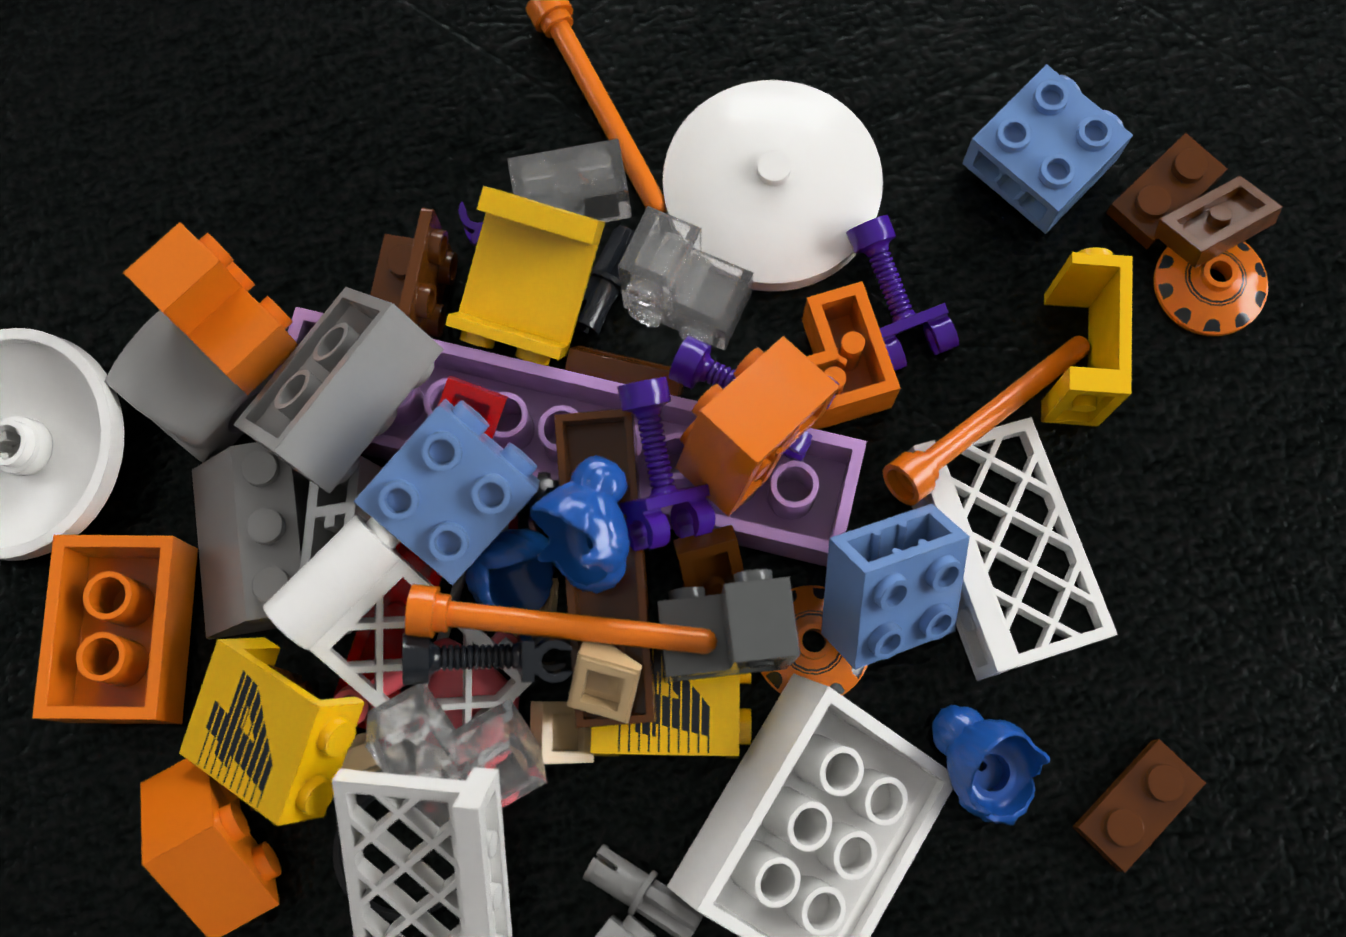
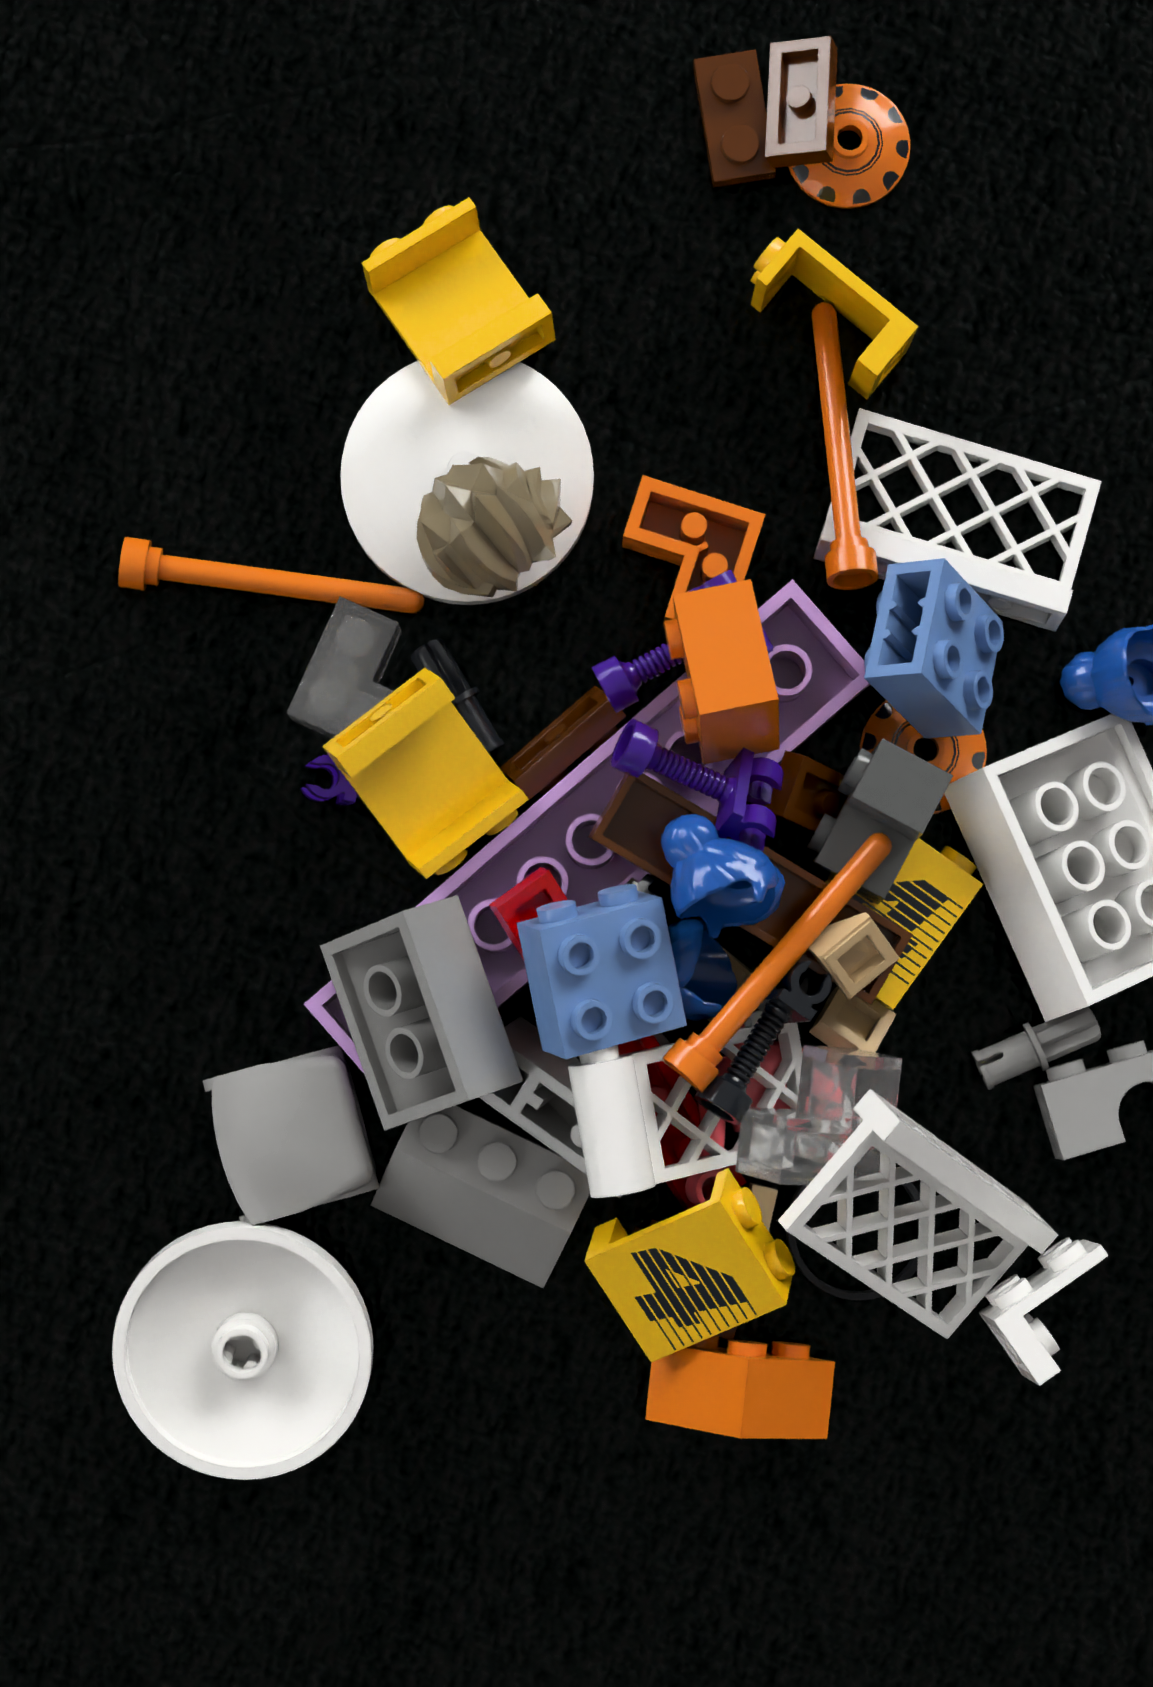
camera: 60 degrees left, 10 degrees up
orange brick [32,535,198,724] -> none
orange brick [123,222,298,396] -> none
reddish brown bracket [370,208,458,339] -> none
clear brick [618,206,754,350] -> none
dark purple bar [846,215,959,371] -> none
medium blue brick [962,64,1133,234] -> none
none -> yellow panel [362,197,556,405]
none -> dark tan hair [417,457,572,597]

